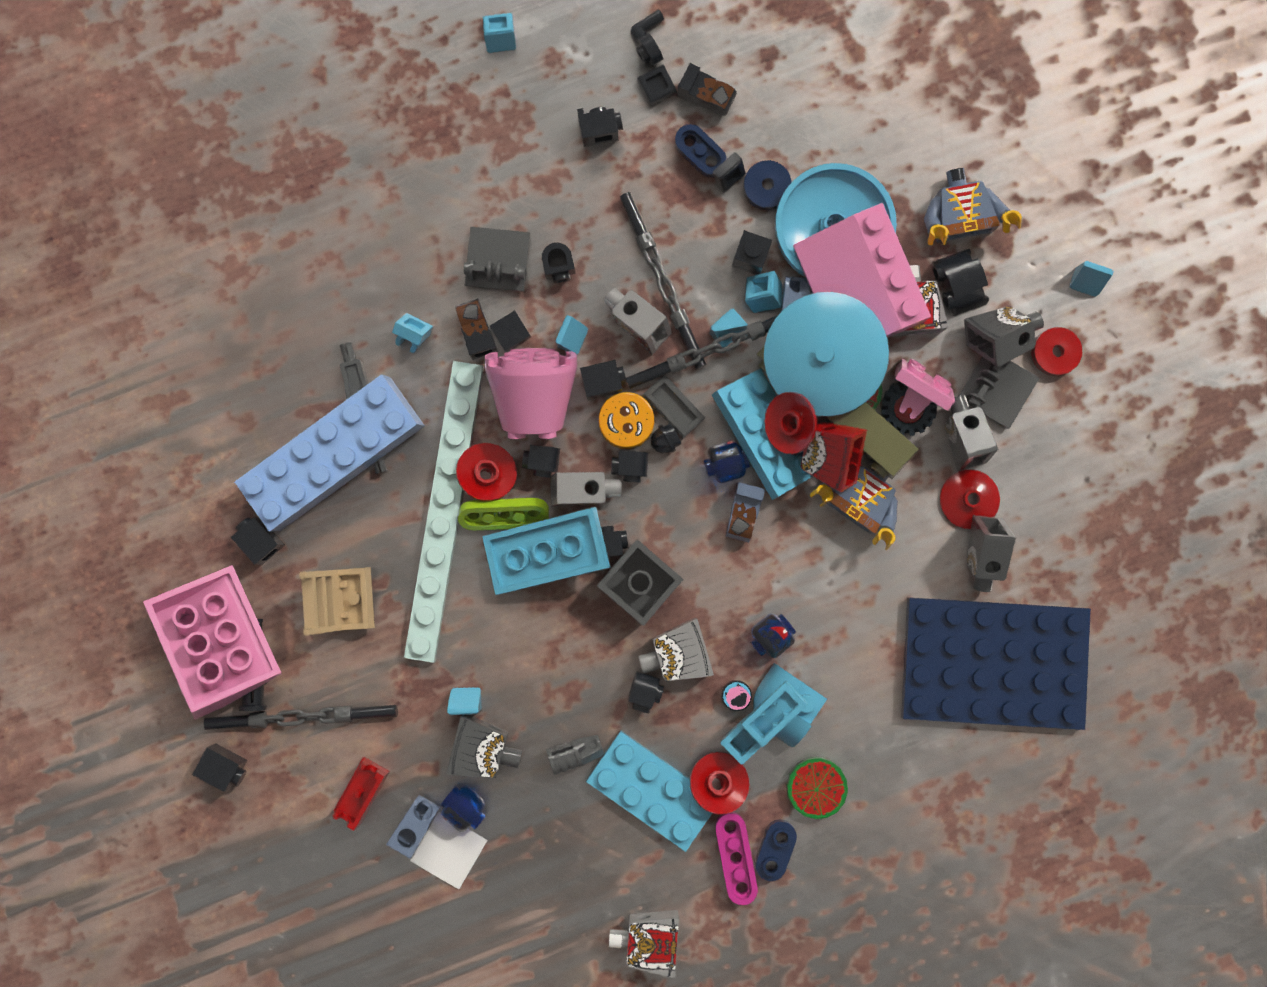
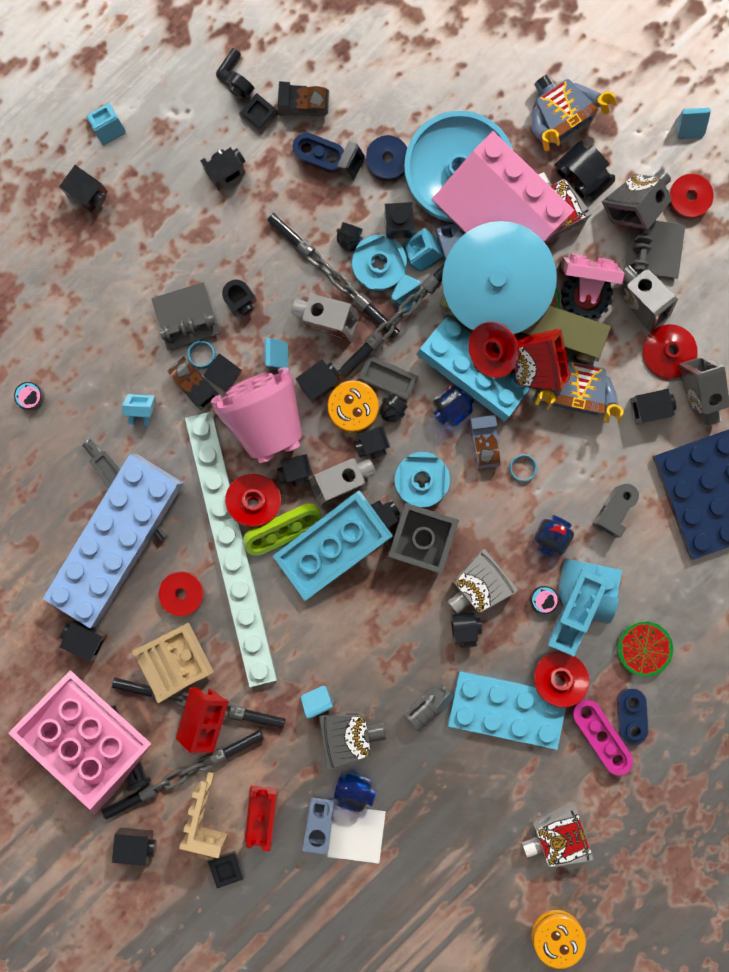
camera: 20 degrees left, 0 degrees up
none -> tile [14,382,44,410]
none -> black brick [59,165,108,213]
none -> black piece [112,677,286,729]
none -> red piece [158,571,204,616]
none -> red hinge [176,687,229,753]
none -> tan plate [179,771,228,860]
none -> medium azure axle [187,341,215,369]
none -> black tile [208,850,244,888]
none -> black plate [336,222,363,250]
none -> medium azure plate [352,235,407,291]
none -> medium azure plate [394,452,450,508]
none -> medium azure axle [510,454,537,482]
none -> dark grey leg [592,484,639,538]
none -> black brick [630,388,677,425]

